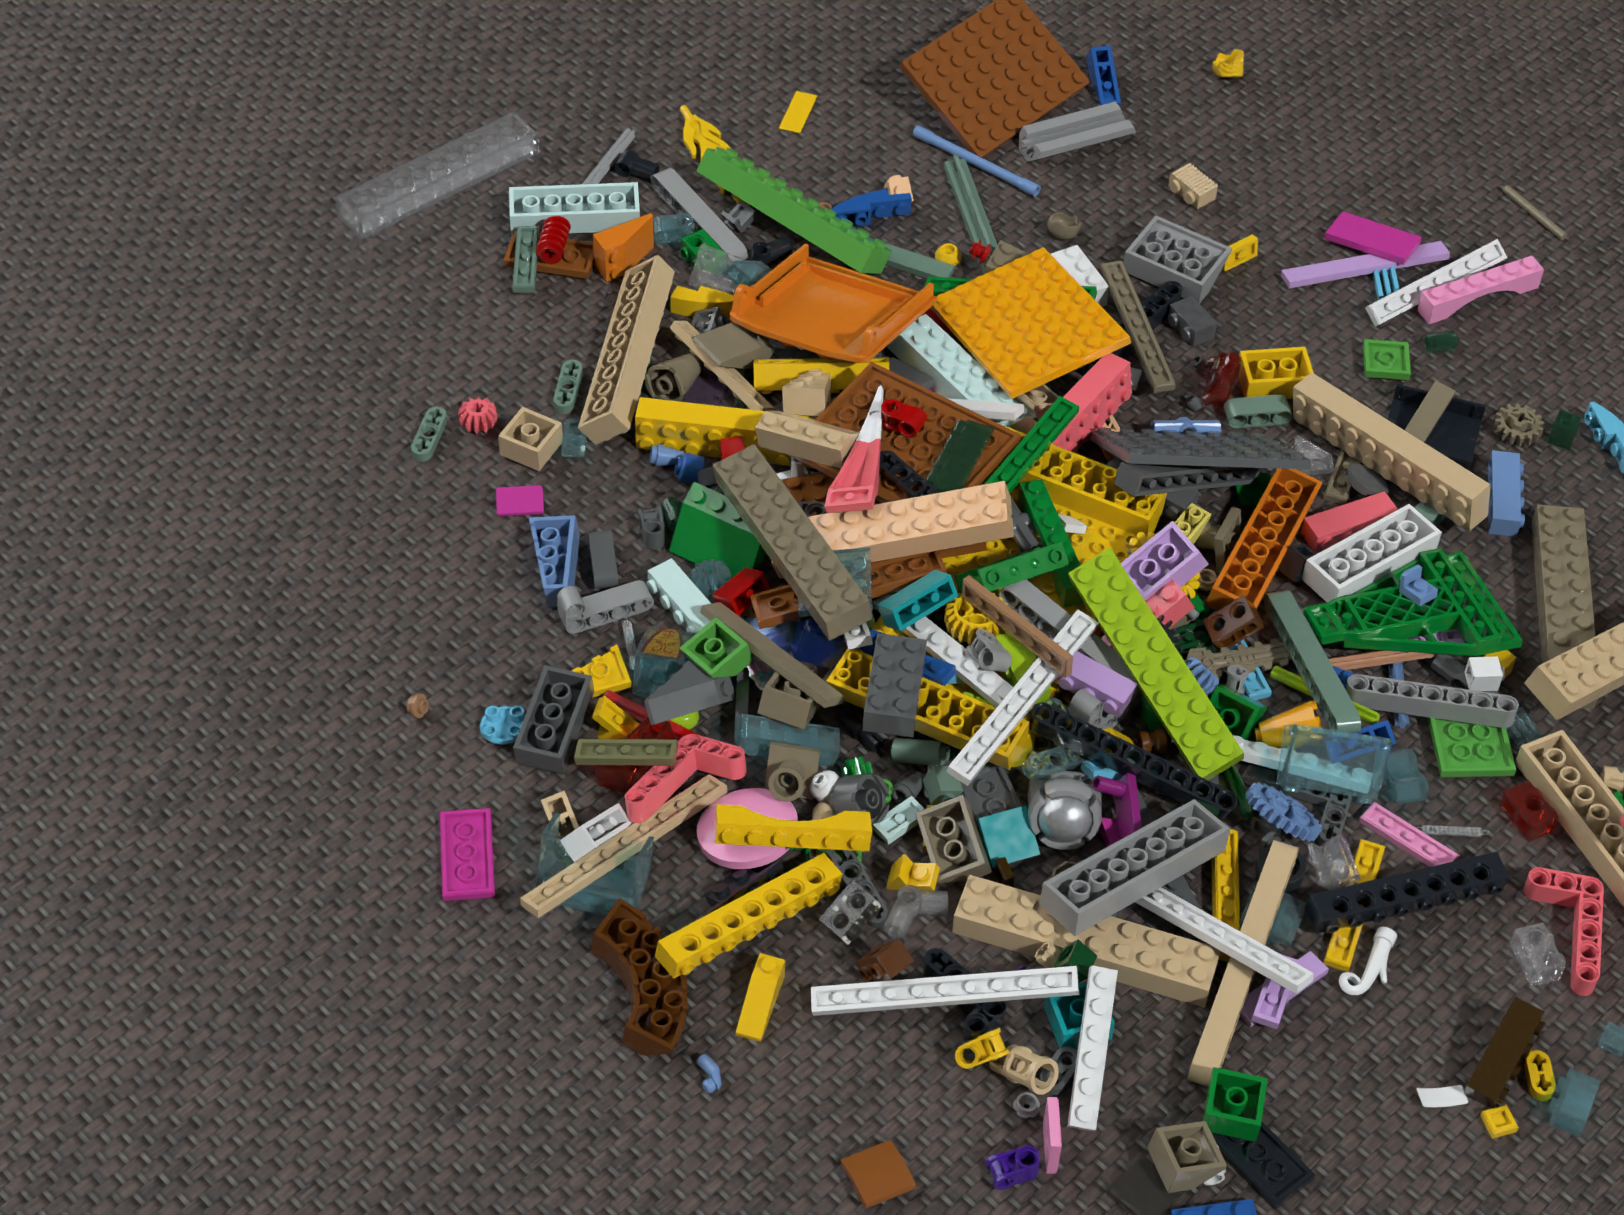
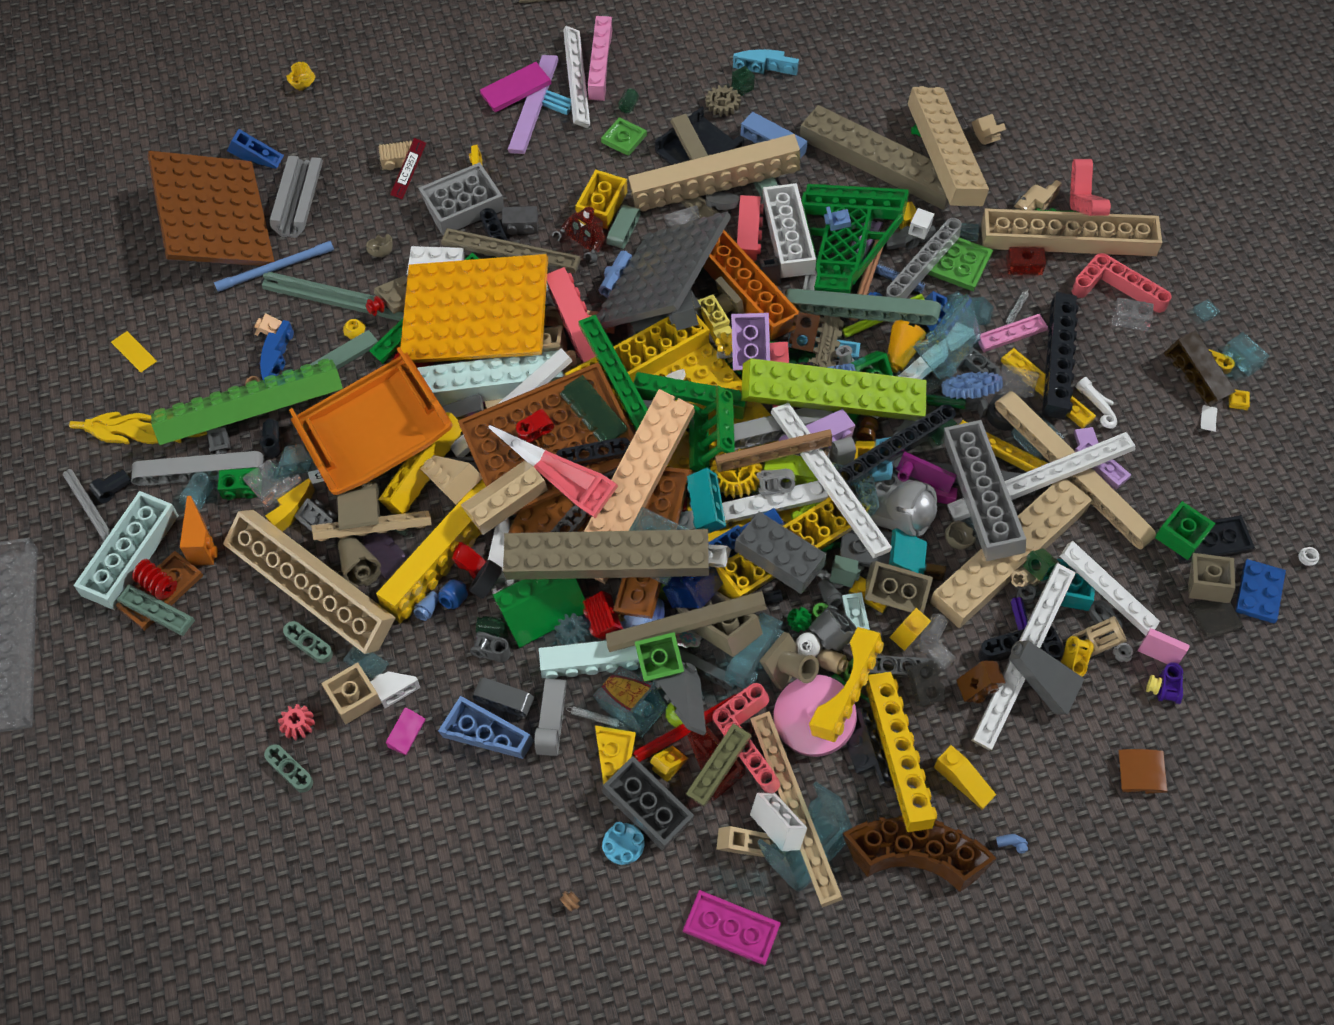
camera: 60 degrees left, 10 degrees up
none -> white slope [371,672,420,708]
none -> sticker [390,138,427,200]
none -> dark grey slope [1009,640,1084,715]
none -> light yellow bush [1146,675,1162,695]

